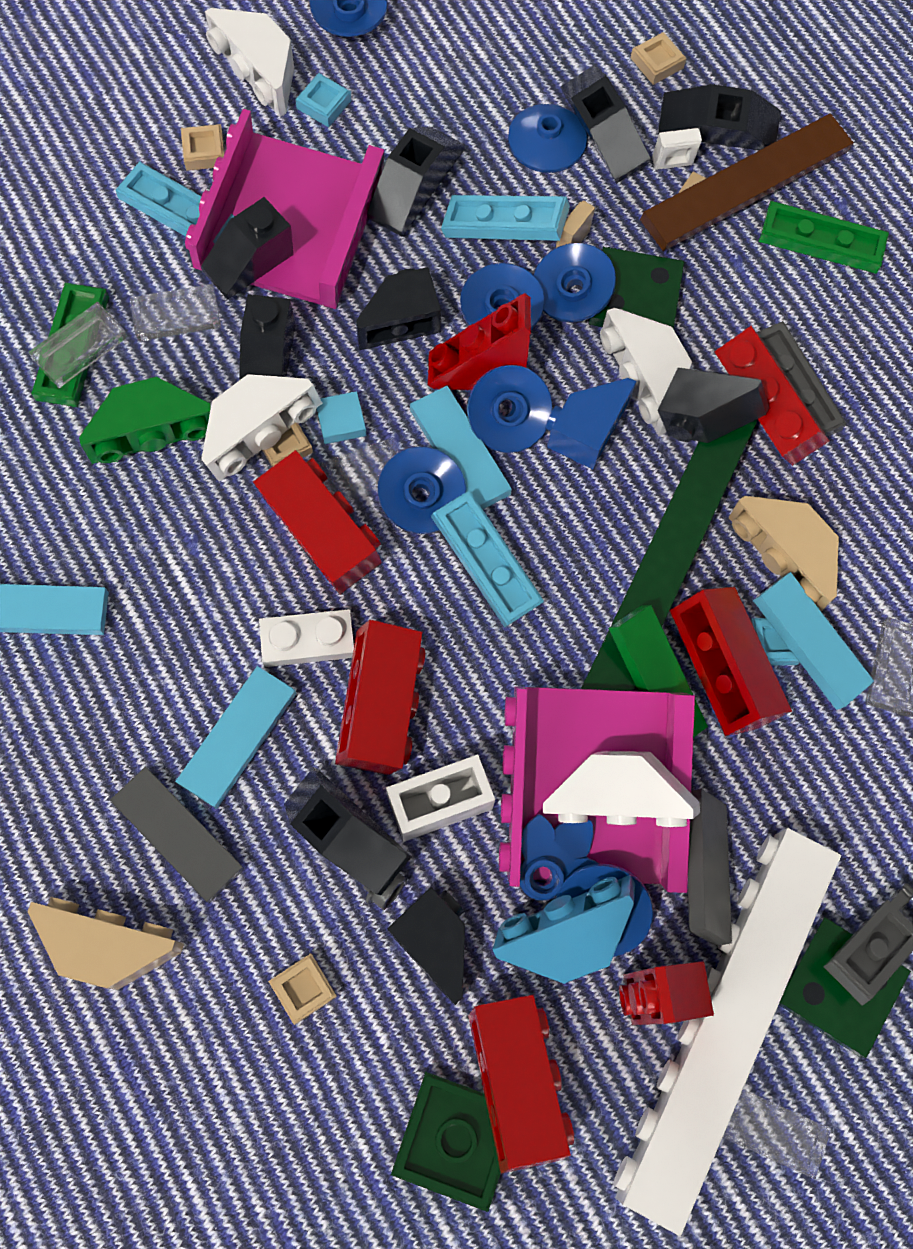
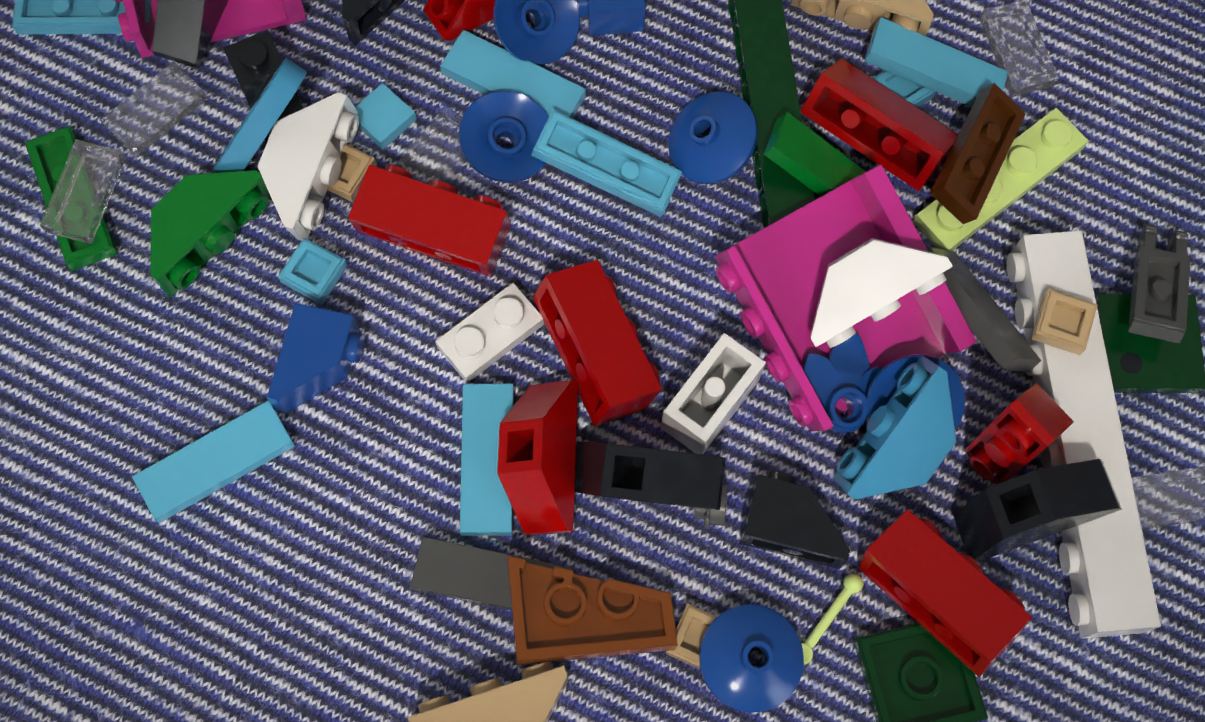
camera: 30 degrees left, 0 degrees up
none -> dark azure beam [212,58,307,173]
none -> blue slope [267,303,365,414]
none -> medium azure tile [278,238,348,305]
none -> red slope [497,380,578,535]
none -> dark orange wing [507,556,678,665]
none -> blue dish [668,92,758,184]
none -> blue dish [699,605,804,713]
none -> yellowish green hinge [801,573,864,665]
none -> yellowish green plate [913,108,1089,251]
none -> reddish brown plate [930,83,1026,224]
none -> black slope [953,459,1122,562]
none -> tan tile [1031,289,1098,355]

